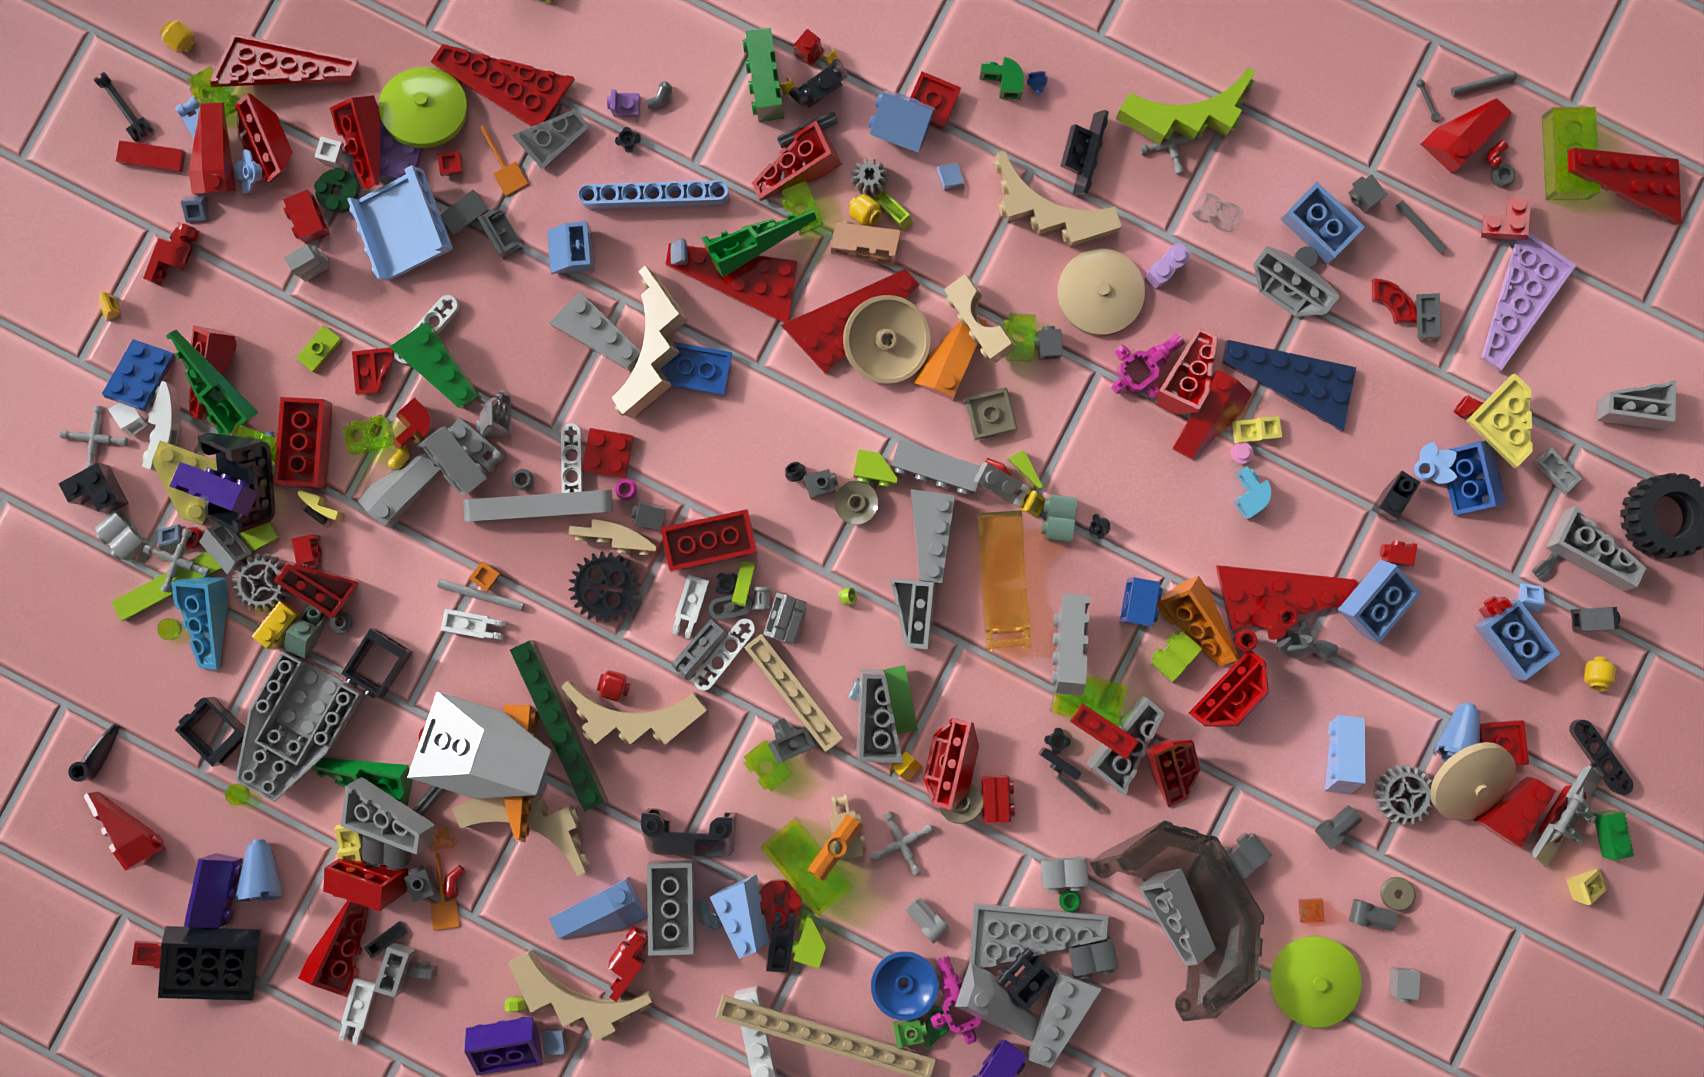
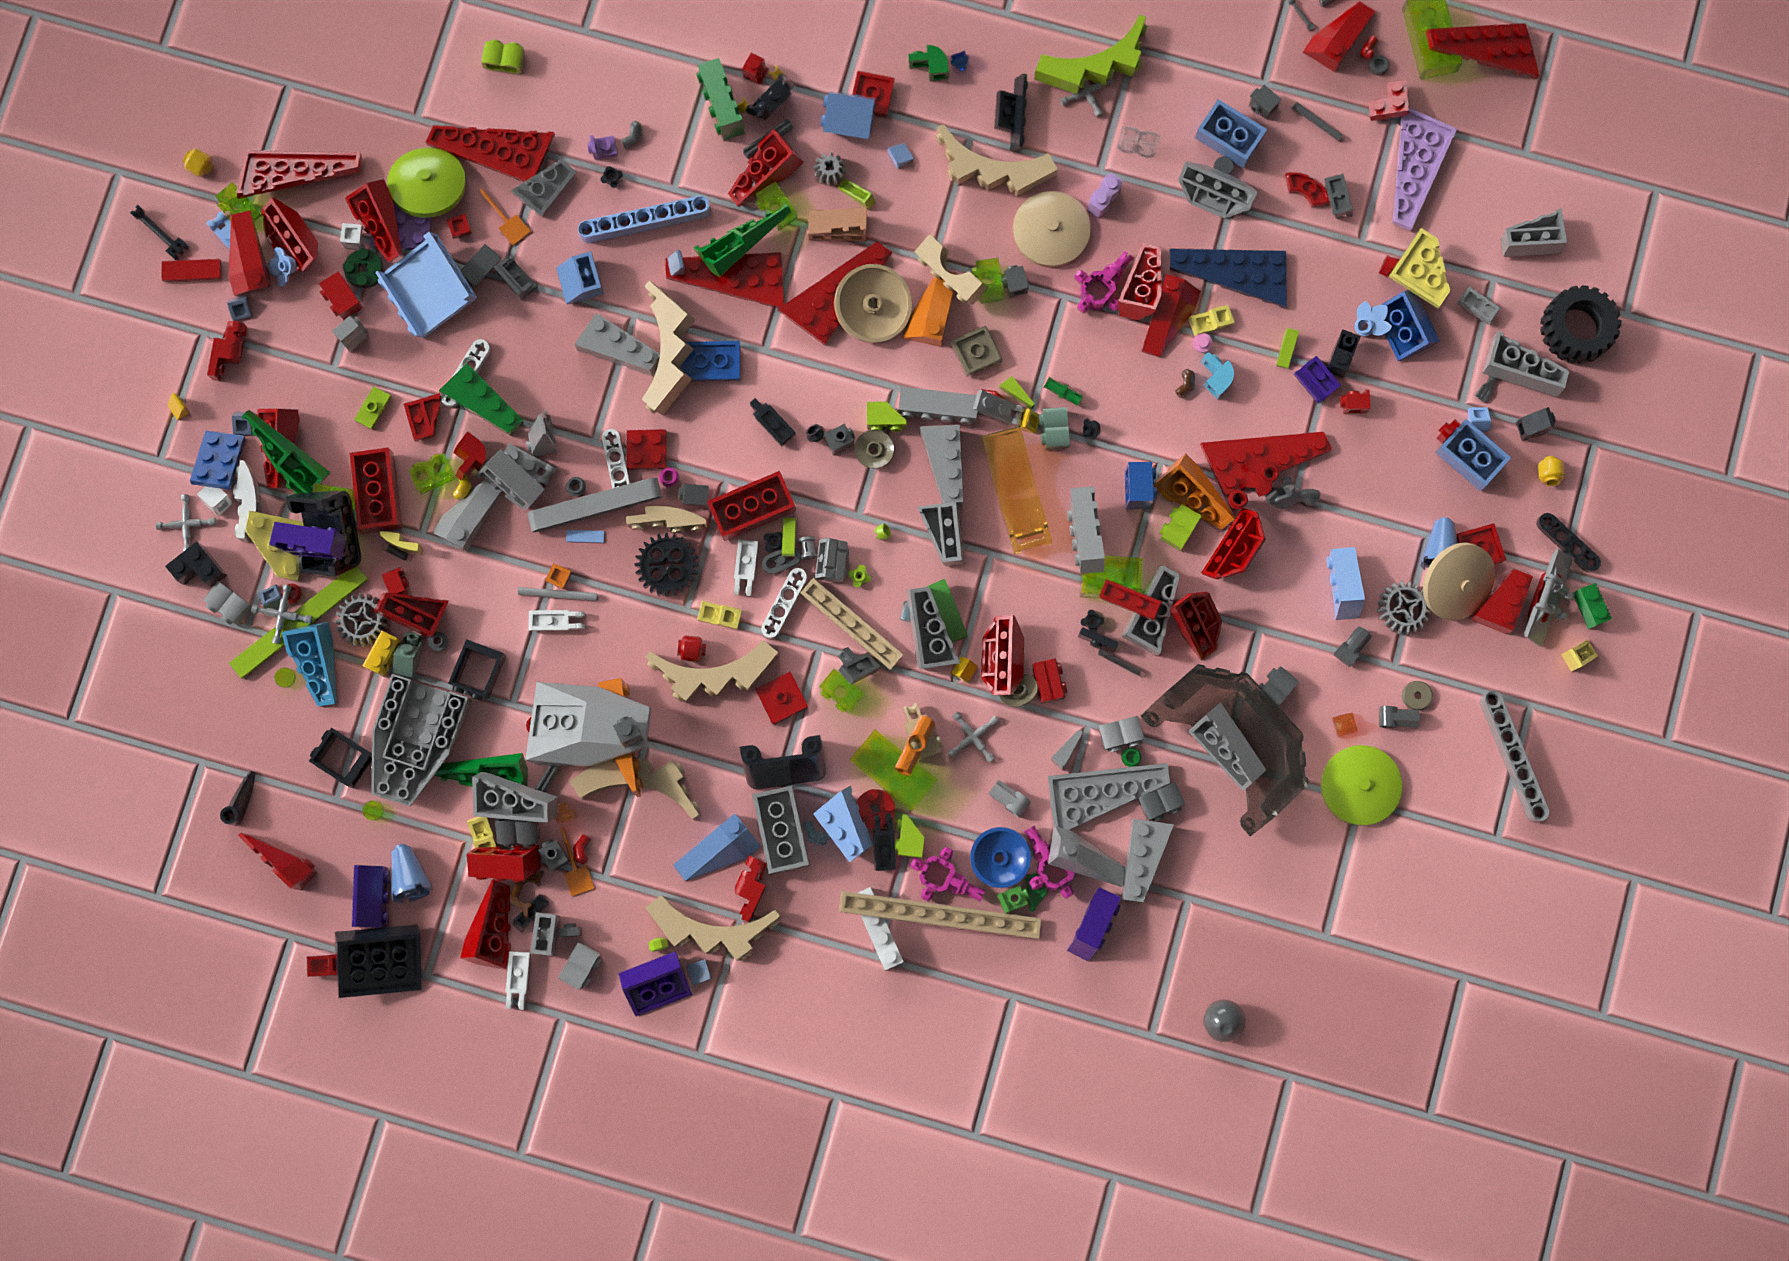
camera: 15 degrees left, 5 degrees down
light grey hinge [199,524,252,575] -> none
dark green brick [510,640,608,812] -> none
dark grey plate [672,619,728,680] -> none
yellow head [849,194,882,226] -> none
black brick [997,947,1058,1010] -> none
medium blue brick [1338,560,1421,643] -> none
light grey brick [1389,967,1420,1003] -> none
none -> sand blue slope [232,412,255,435]
none -> reddish brown helmet [510,870,544,918]
none -> light grey brick [558,942,602,990]
none -> light blue window [566,530,604,543]
none -> dark grey brick [613,716,644,748]
none -> light yellow slope [697,601,742,629]
none -> black hinge [750,398,796,447]
none -> red plate [755,671,808,725]
none -> lime plate [848,565,871,588]
none -> dark pink piece [910,847,985,902]
none -> green pin [1043,376,1083,406]
none -> light grey slope [1051,730,1083,770]
none -> reddish brown arm [1175,369,1195,398]
none -> lime piece [1276,328,1299,369]
none -> dark purple plate [1293,356,1341,404]
none -> light grey beam [1480,690,1549,823]

